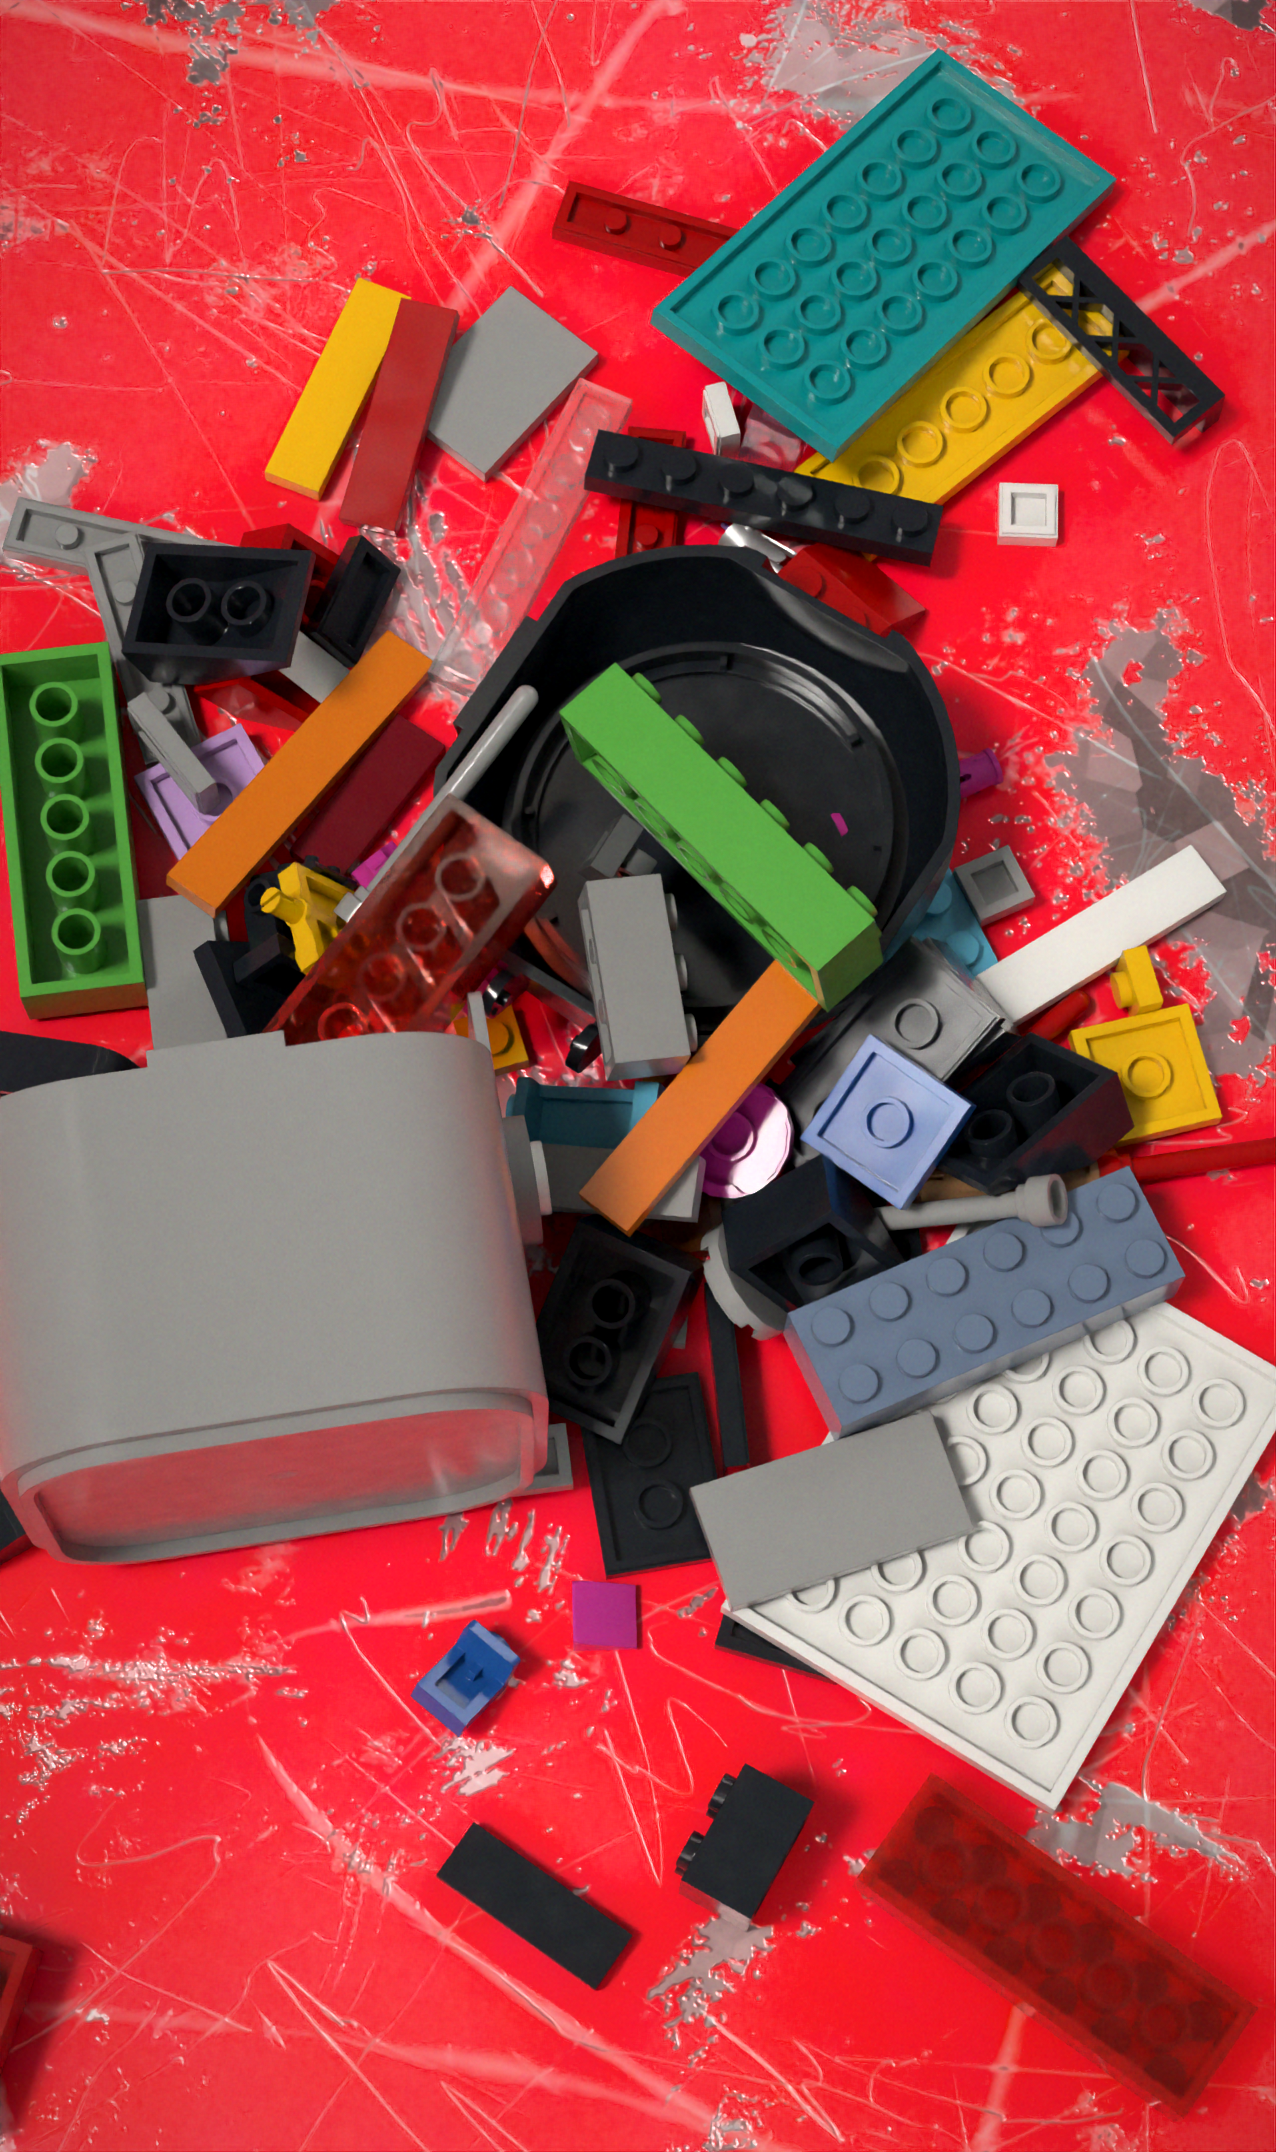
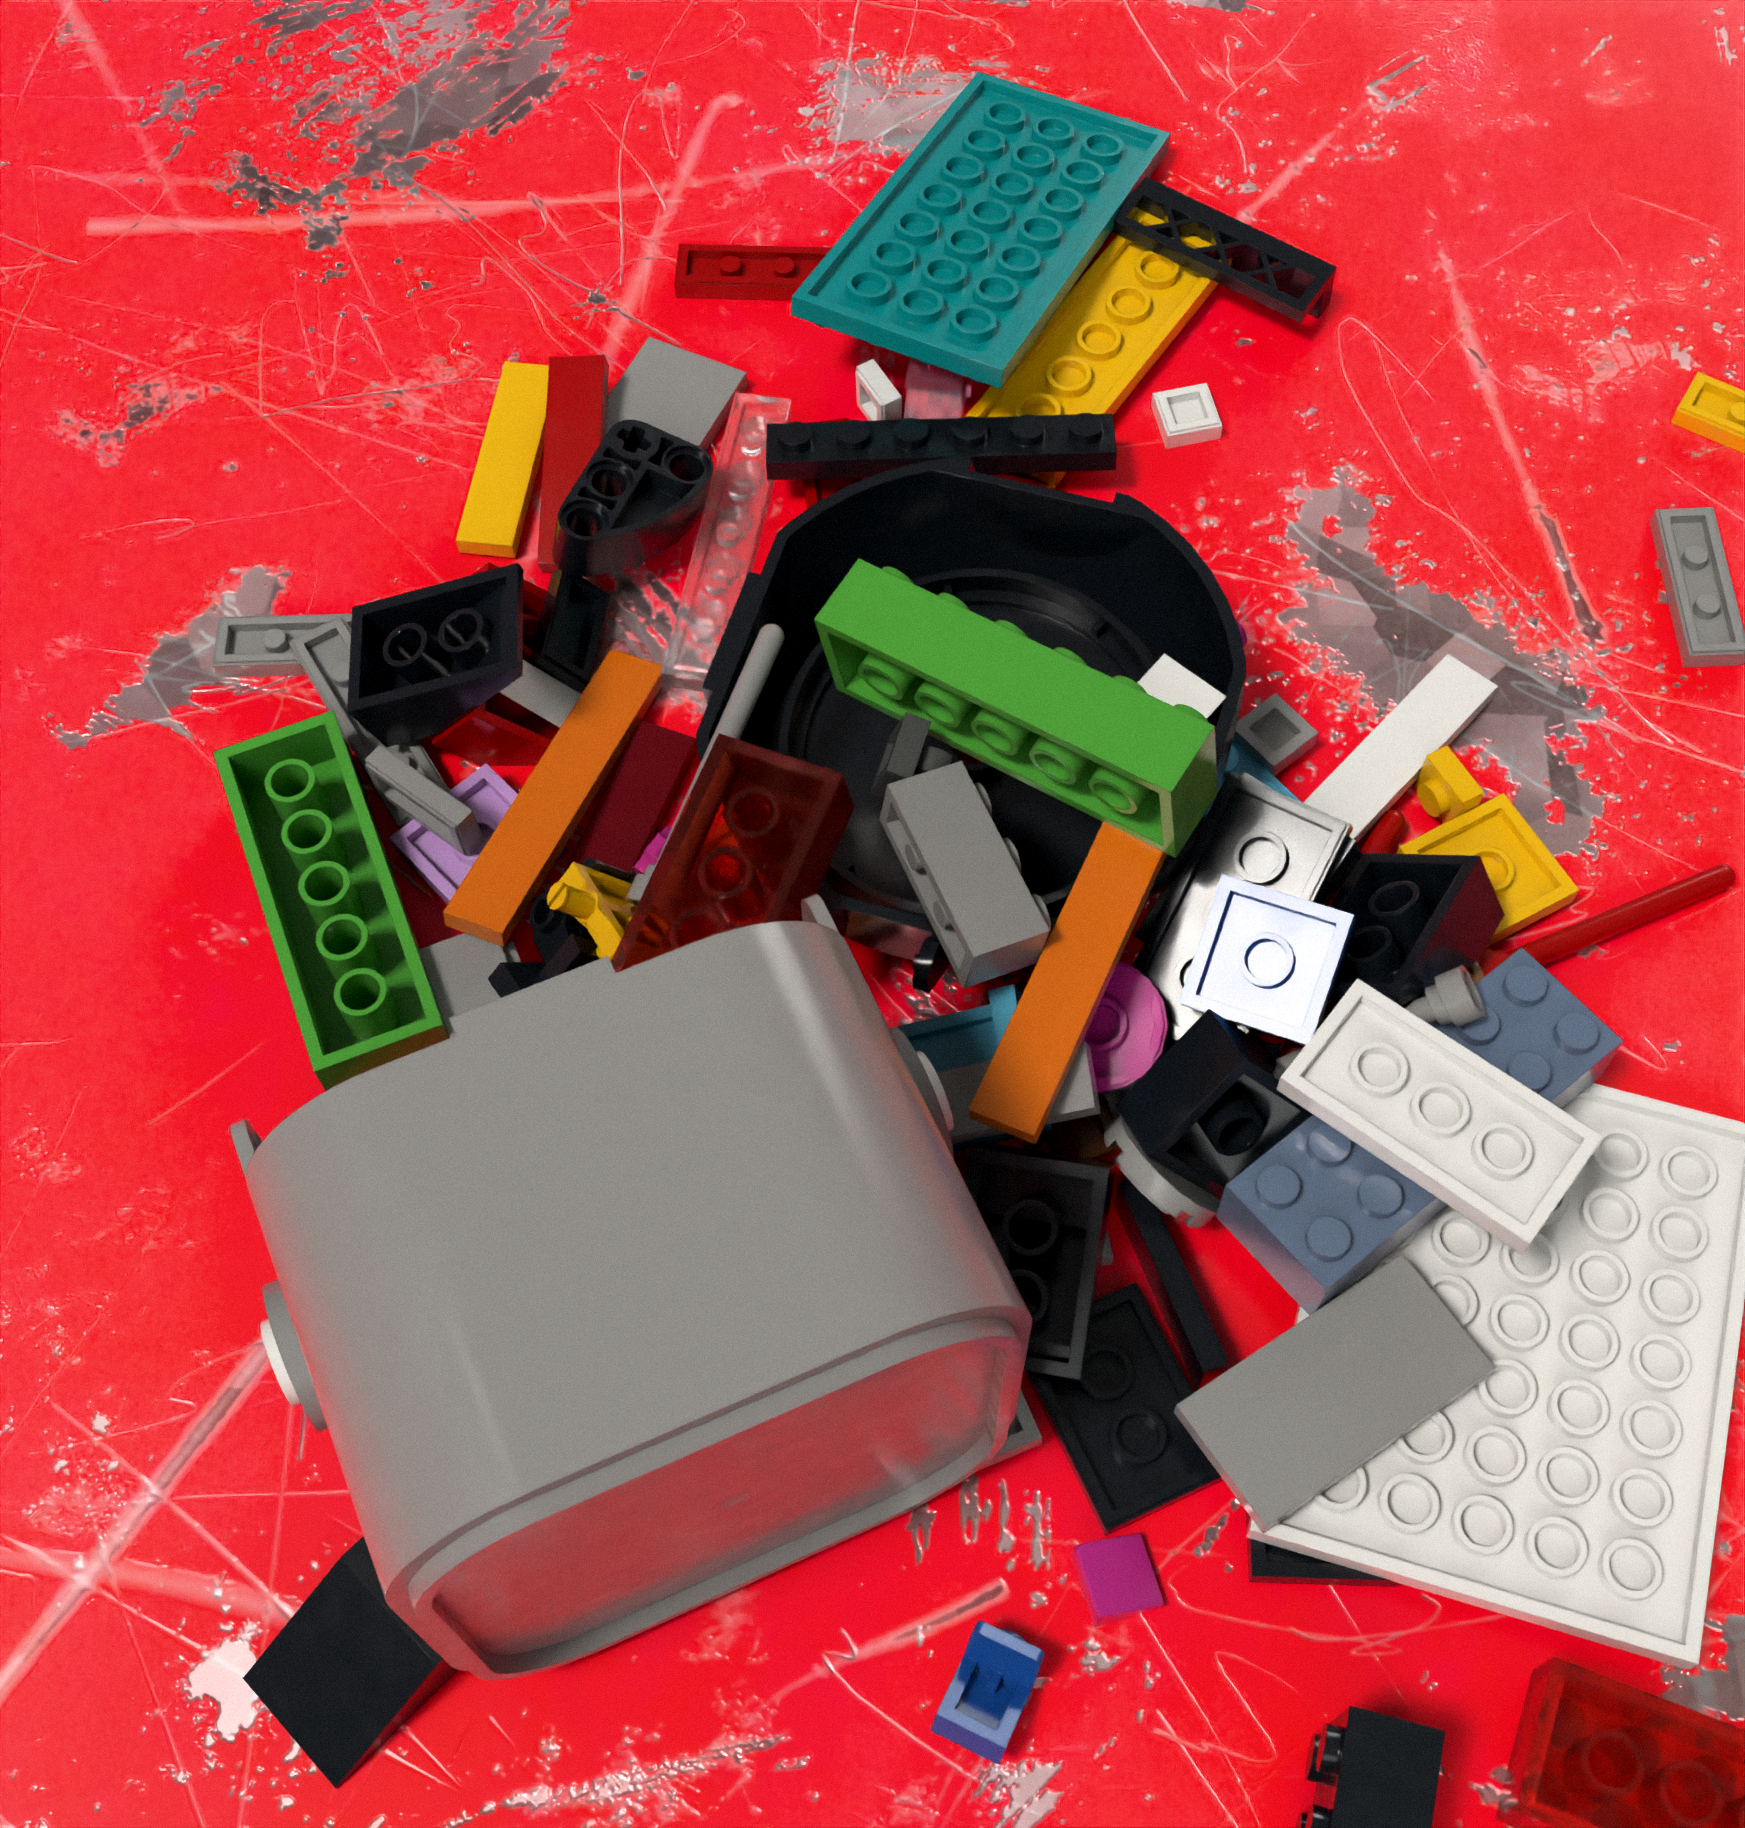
camera: 10 degrees left, 10 degrees down
none -> black beam [552,420,714,577]
none -> white sticker [1137,653,1227,719]
none -> white plate [1276,978,1604,1255]

